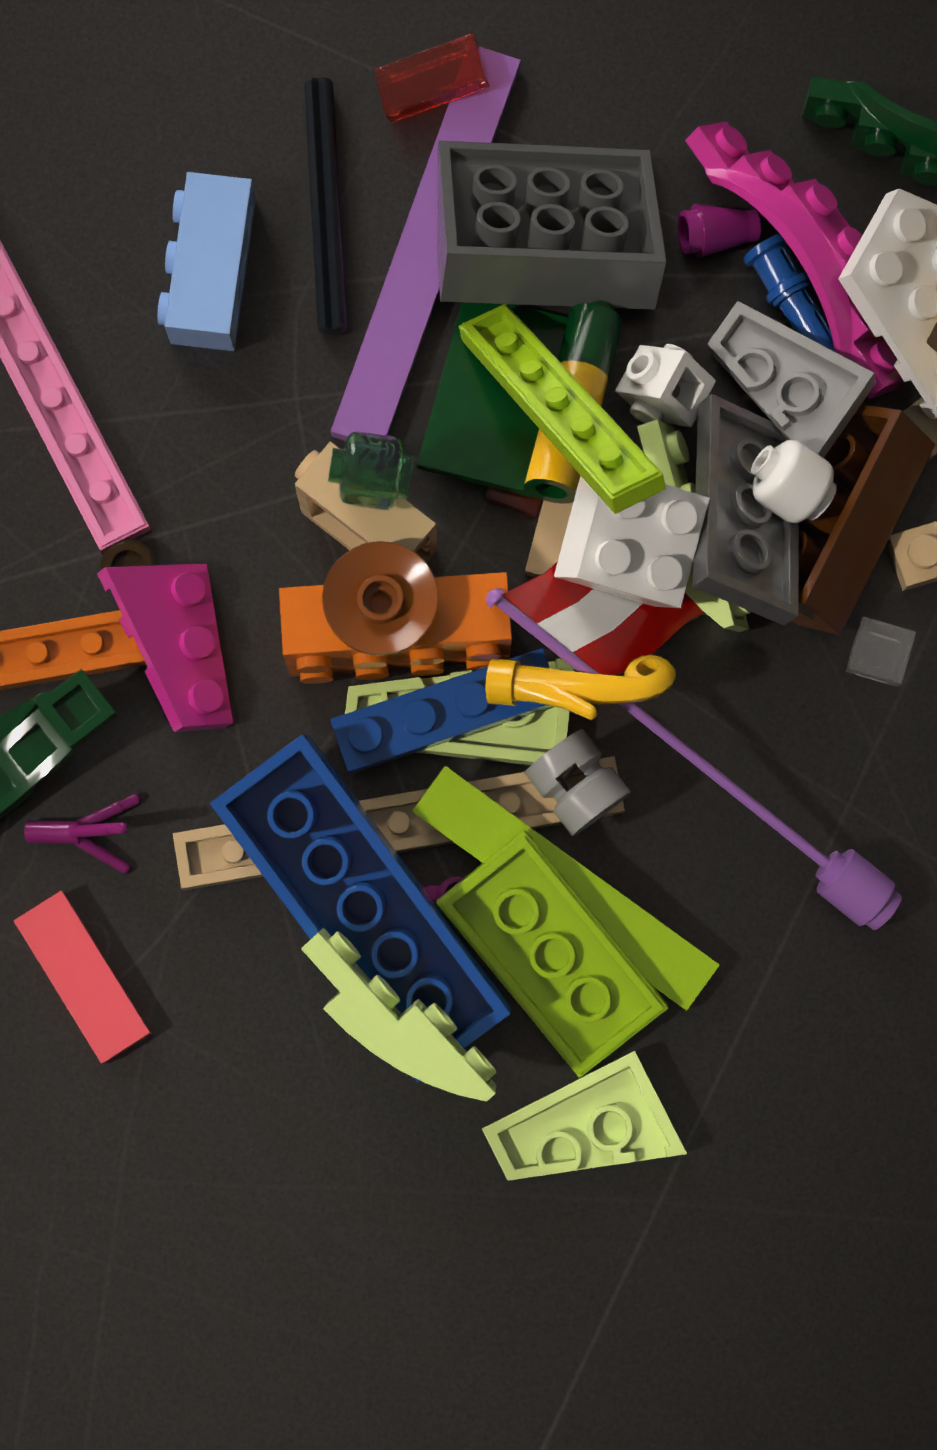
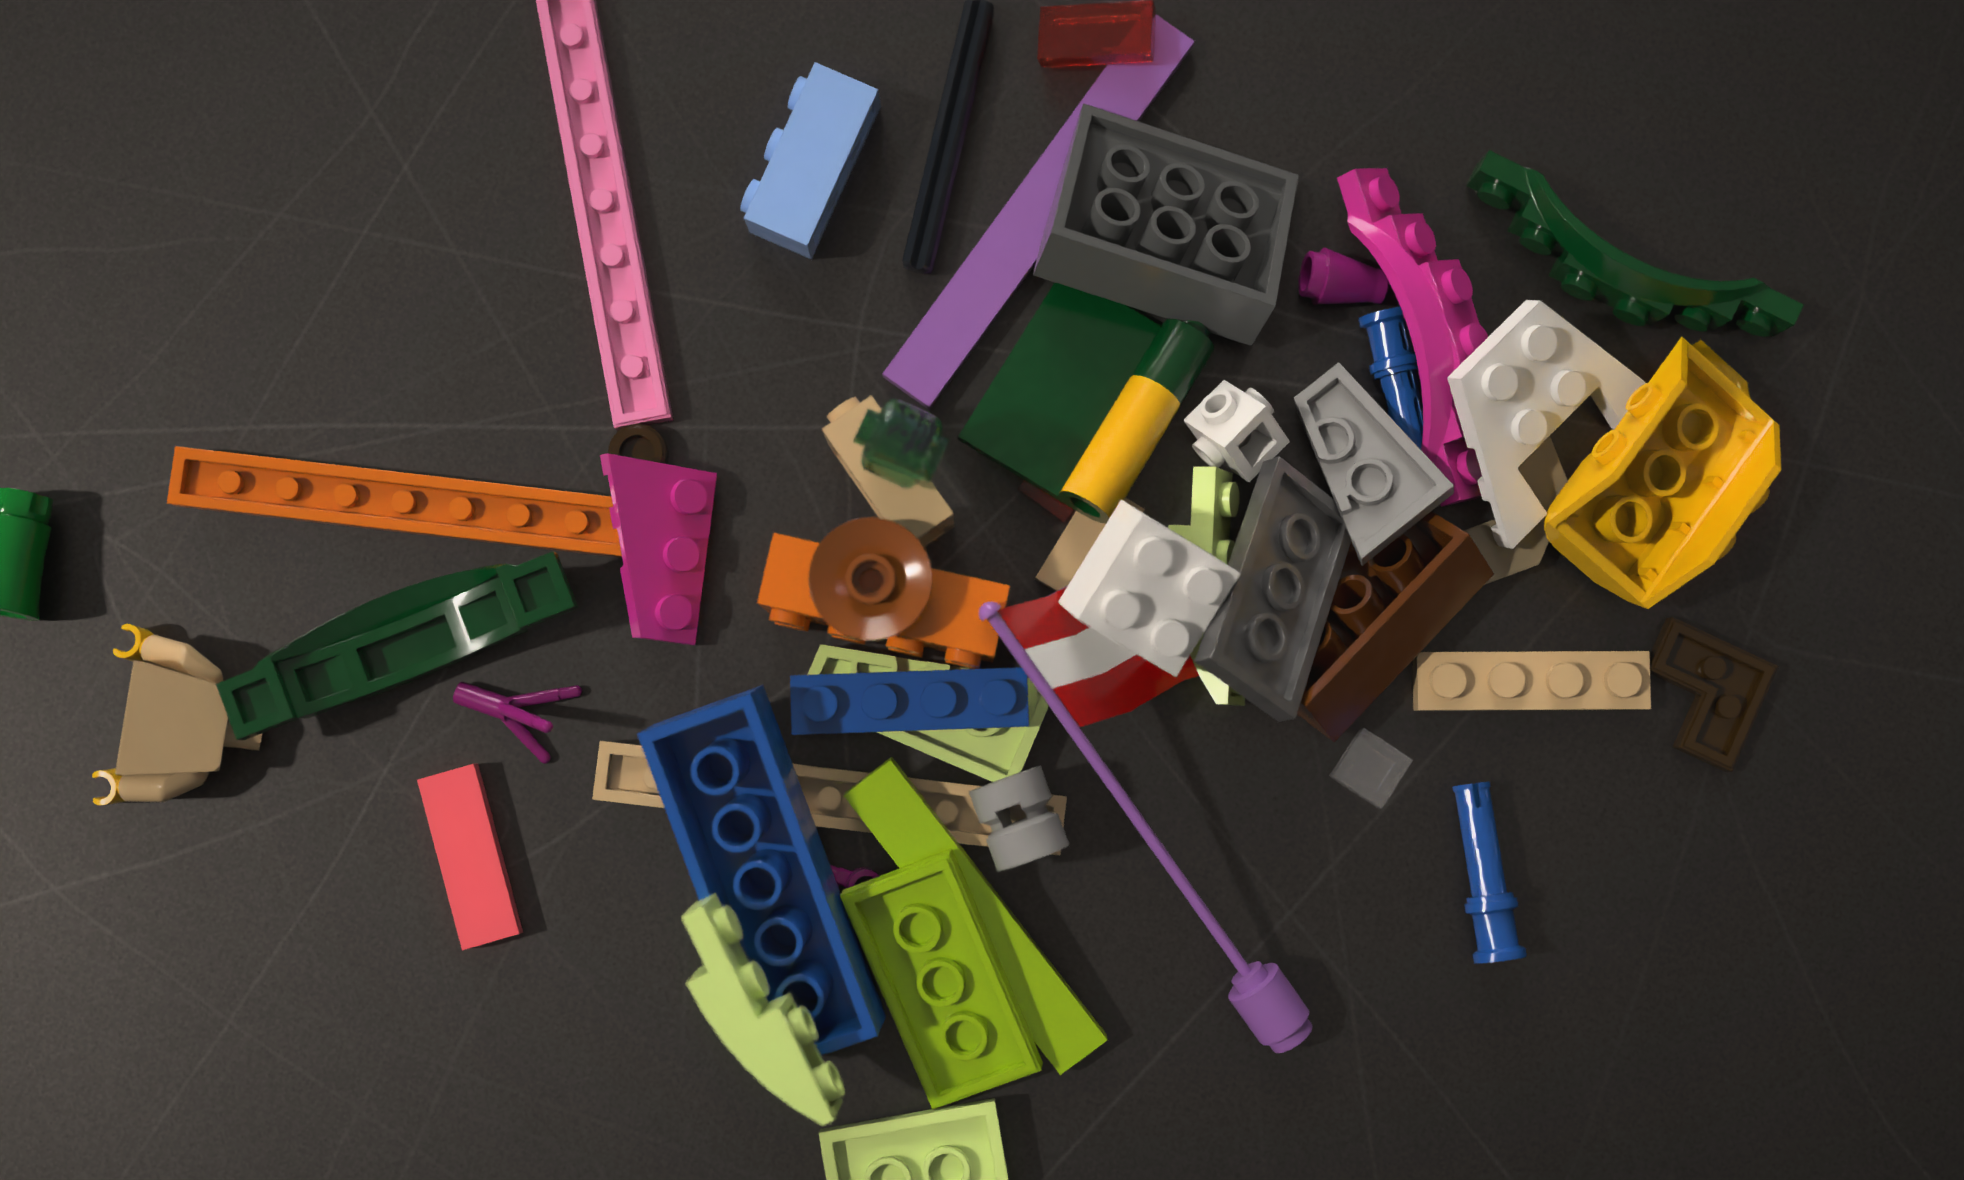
camera: 15 degrees right, 5 degrees up
lime tile [458,304,666,514] -> none
yellow plant [485,655,676,720] -> none
white head [751,440,836,523] -> none

